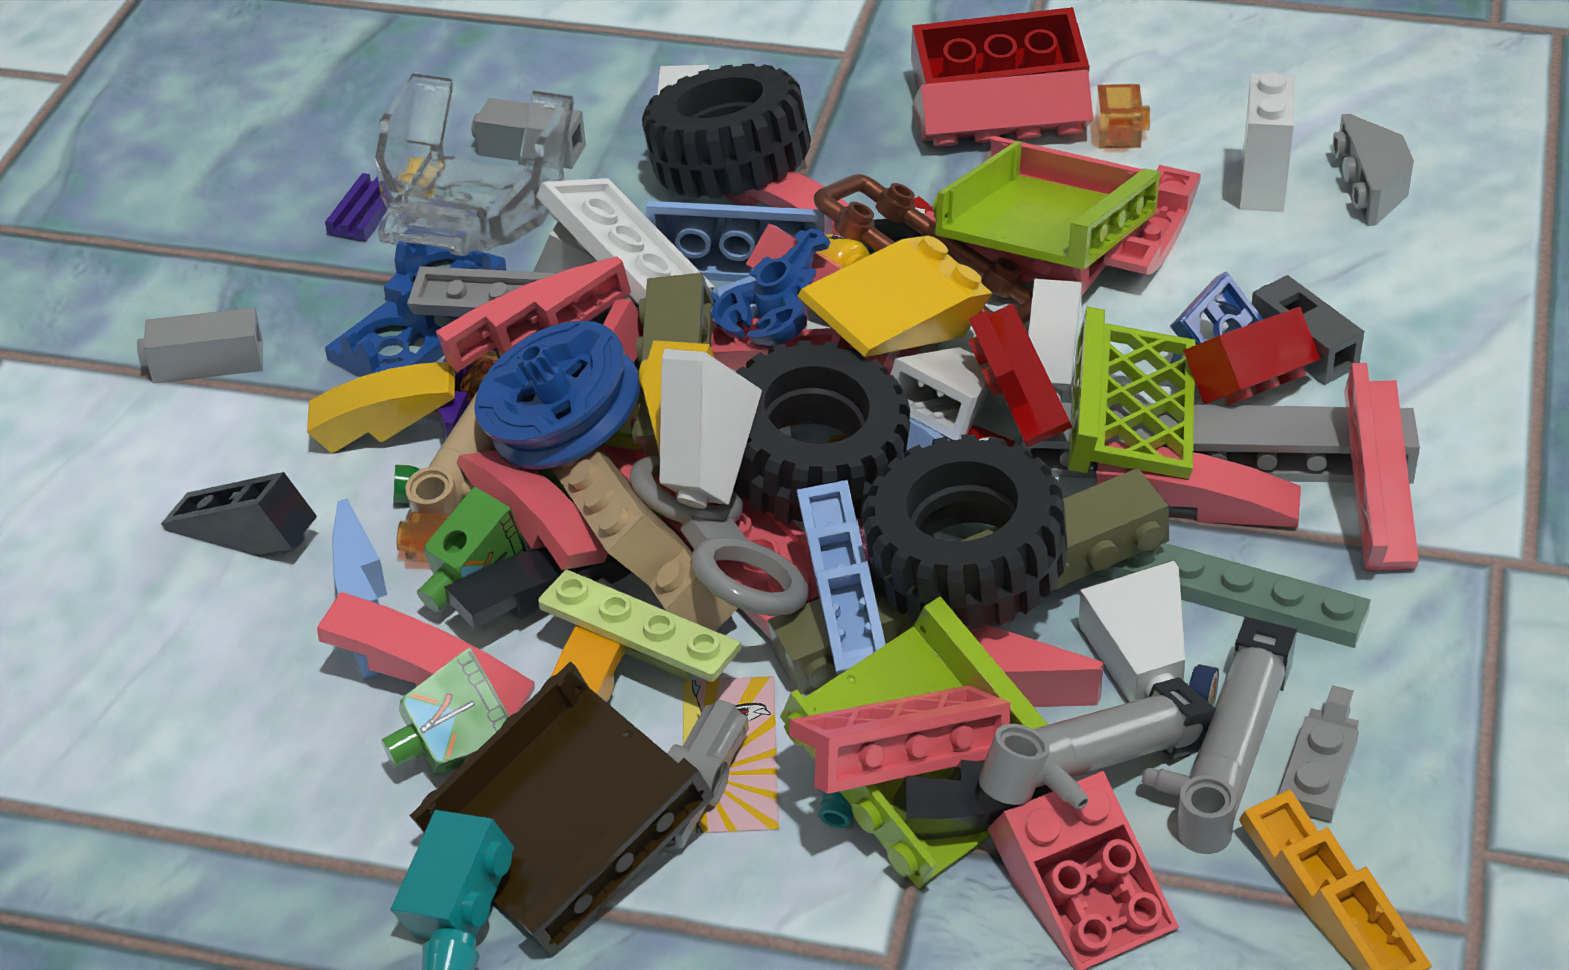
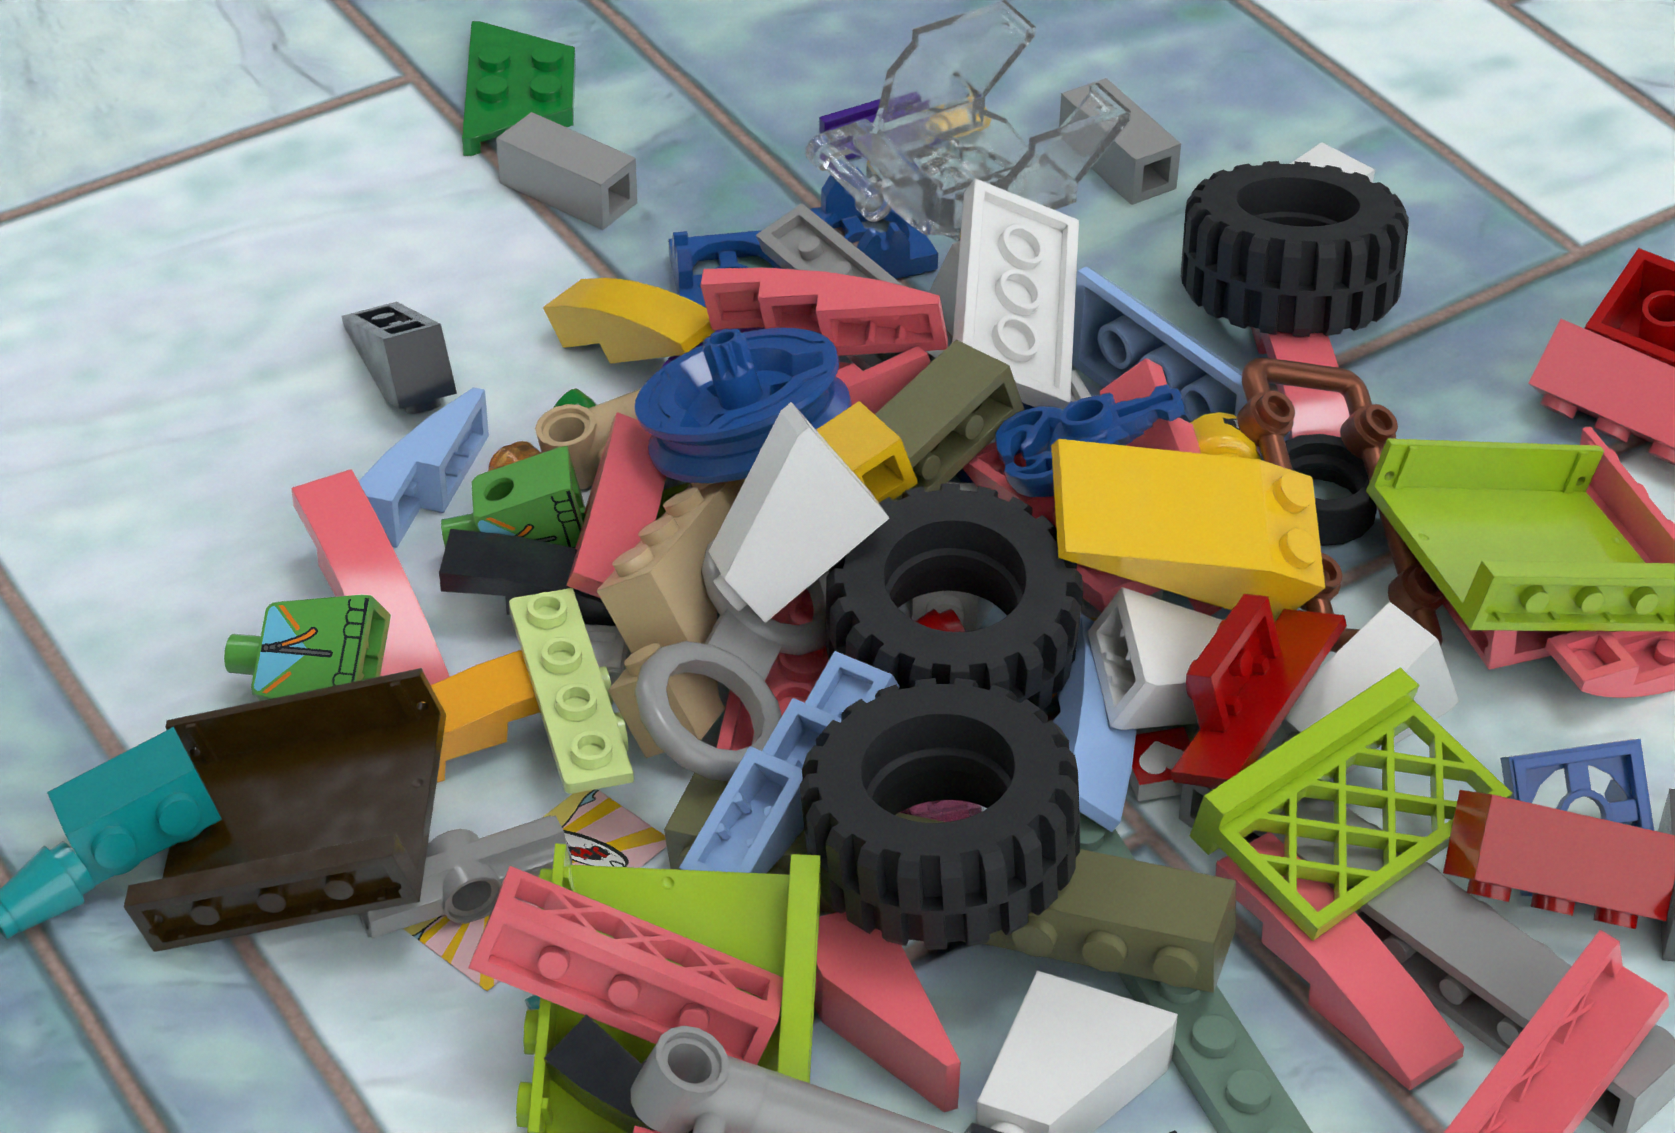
camera: 40 degrees right, 0 degrees up
none -> green wing [462,21,576,156]

